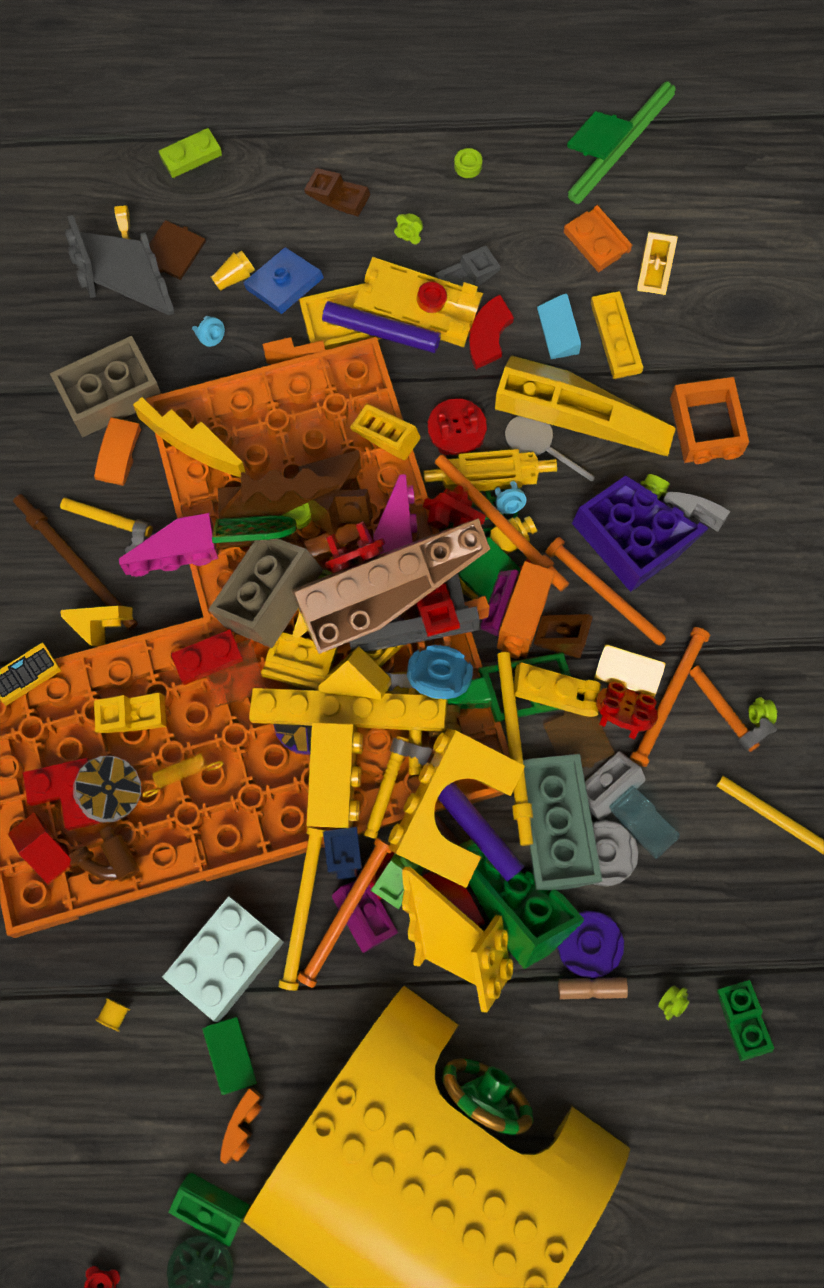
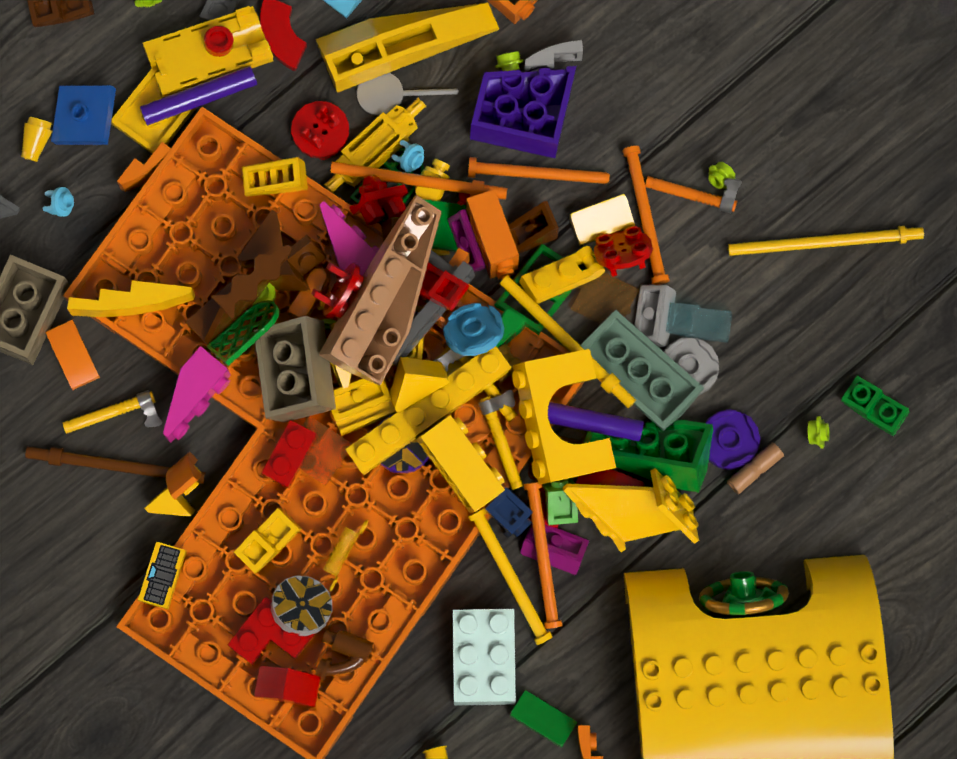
camera: 40 degrees left, 5 degrees up
none -> orange slope [166,452,202,500]

